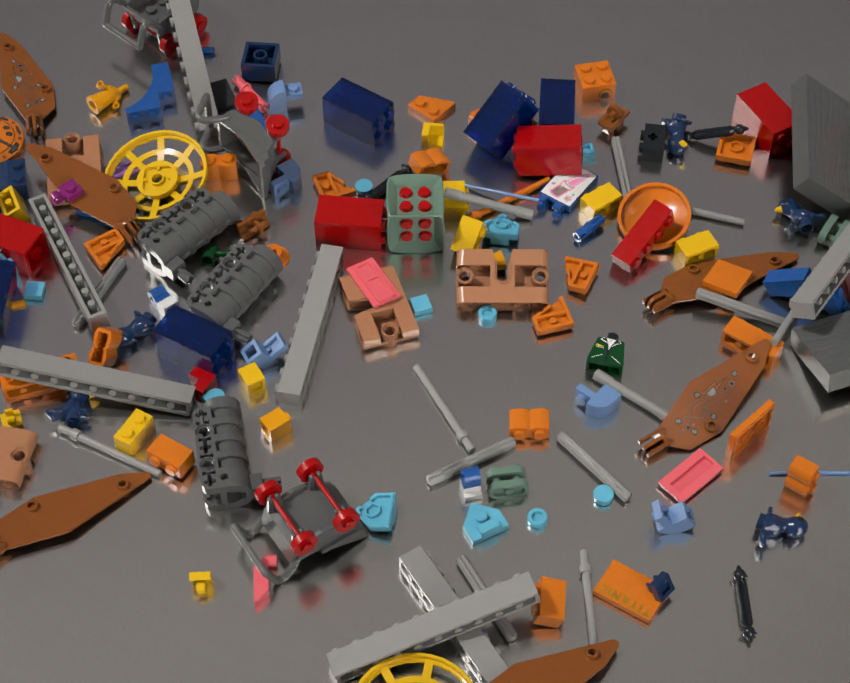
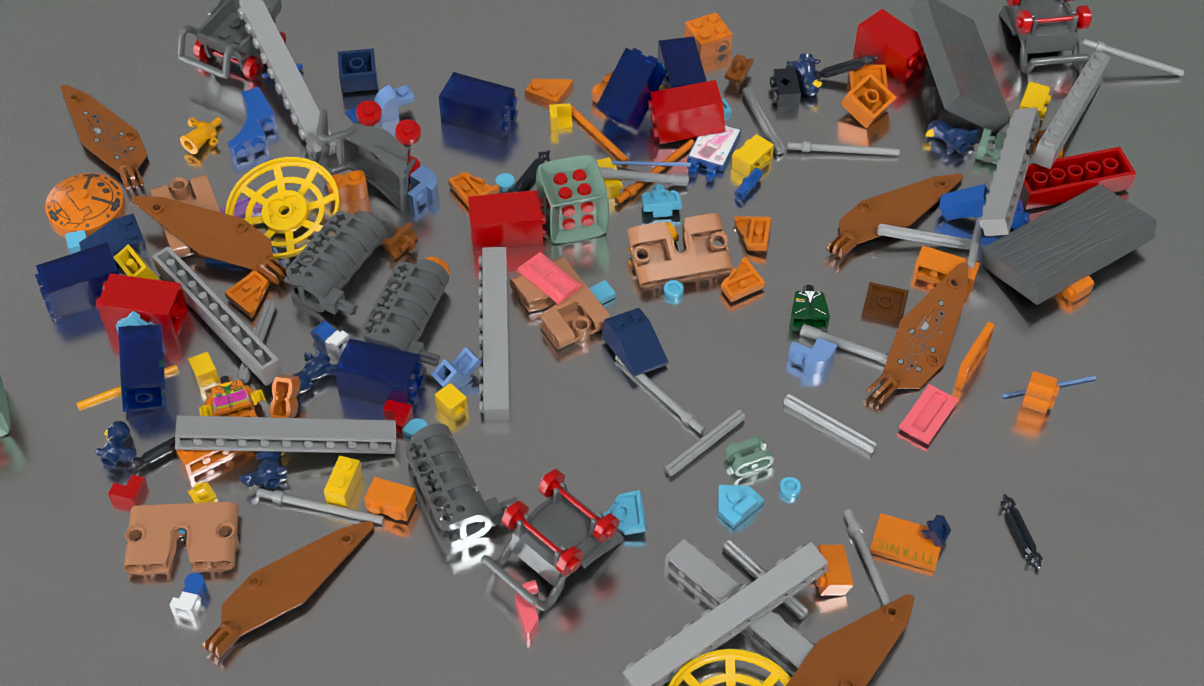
camera: 15 degrees left, 0 degrees up
medium azure tile [23,281,46,301] -> none
magenta plate [49,178,84,206] -> none
yellow tile [189,571,213,594] -> none
dark green brick [201,245,245,267] -> none
black piece [210,78,235,112] -> none
coral pin [232,75,269,113] -> none
light orange brick [259,407,292,442] -> none
orange brick [408,148,451,175] -> none
yellow brick [450,215,487,253] -> none
leg [460,466,483,502] -> none
orange brick [509,408,550,440] -> none
medium azure tile [593,485,614,506] -> none
red brick [611,199,674,273] -> none
orange dish [618,182,691,251] -> none
medium blue brick [651,500,696,534] -> none
yellow brick [674,230,719,267] -> none
orange tile [702,259,753,298] -> none
dark blue animal [755,506,808,548] -> none
none -> yellow panel [188,352,219,389]
none -> torso [199,376,266,417]
none -> orange piece [571,105,629,161]
none -> dark blue slope [602,308,669,377]
none -> orange brick [841,73,897,129]
none -> reddish brown tile [862,282,909,324]

